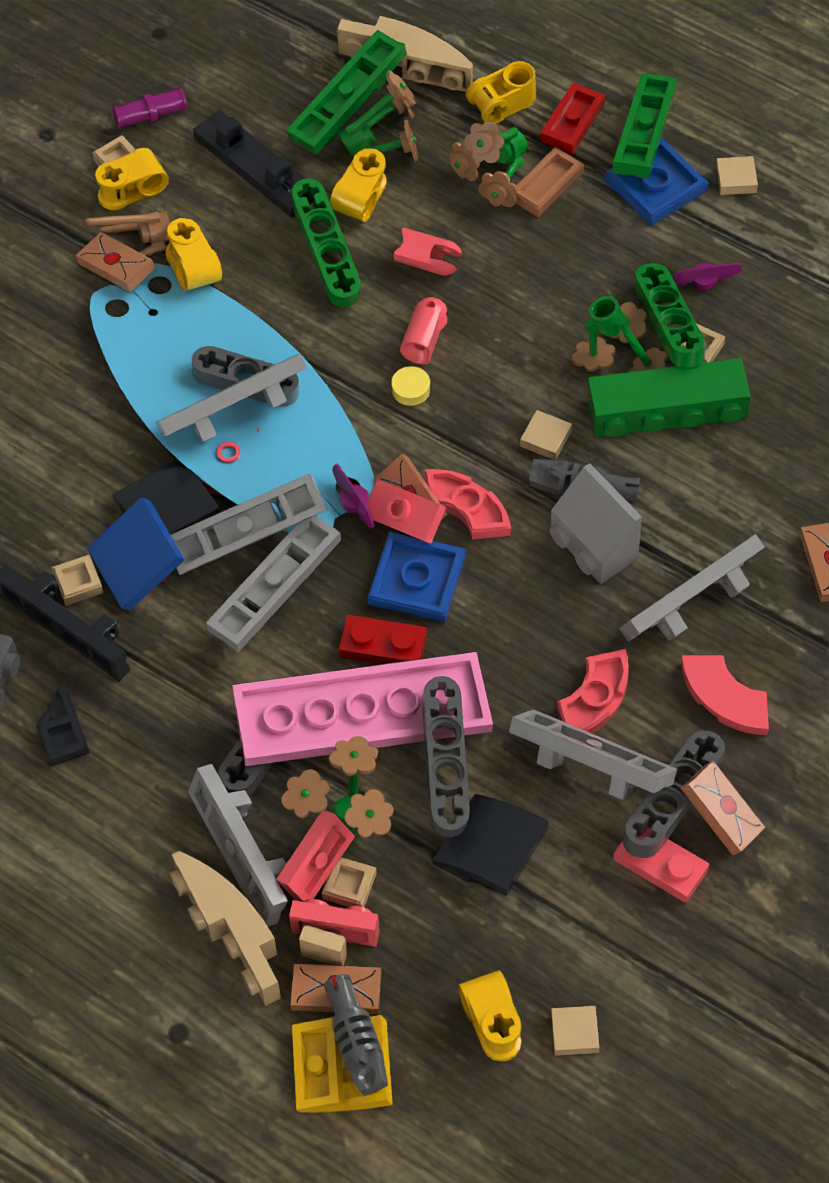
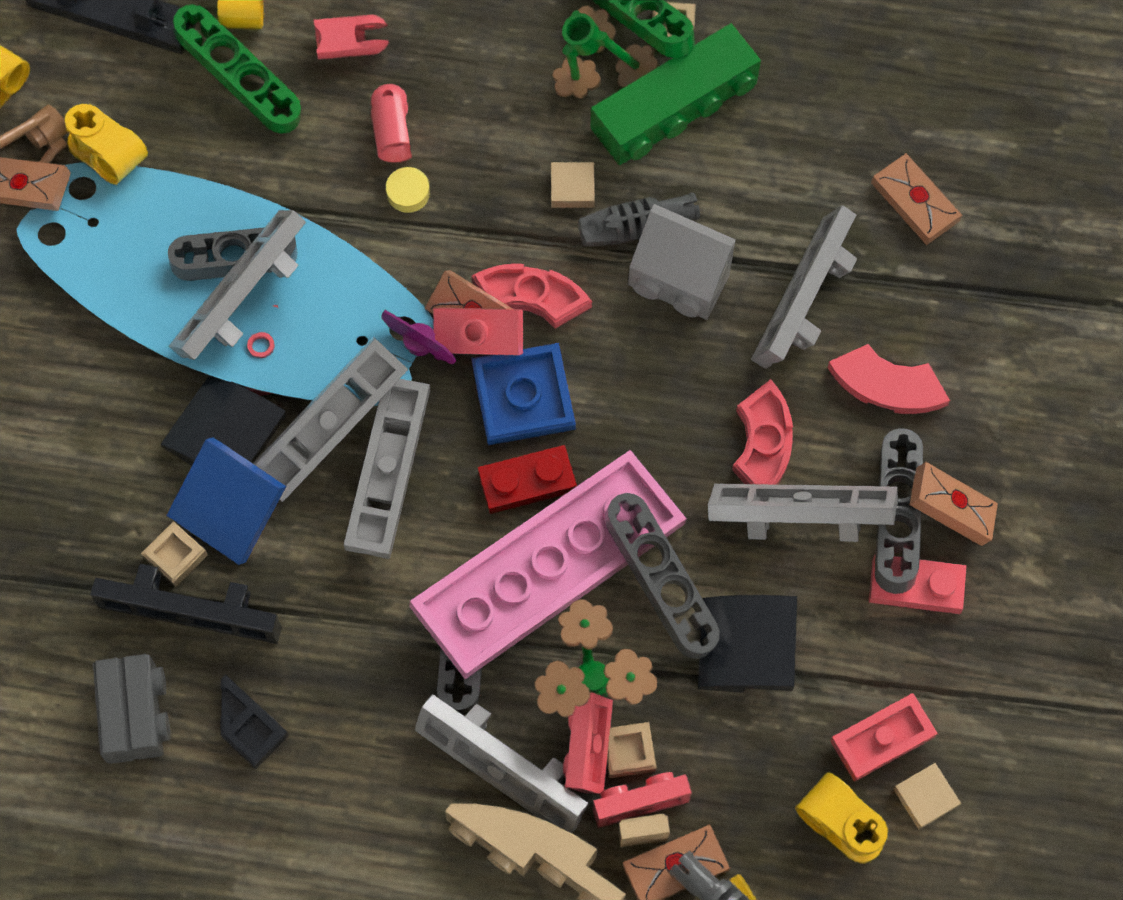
camera: 30 degrees left, 10 degrees up
none -> coral plate [830,693,938,782]

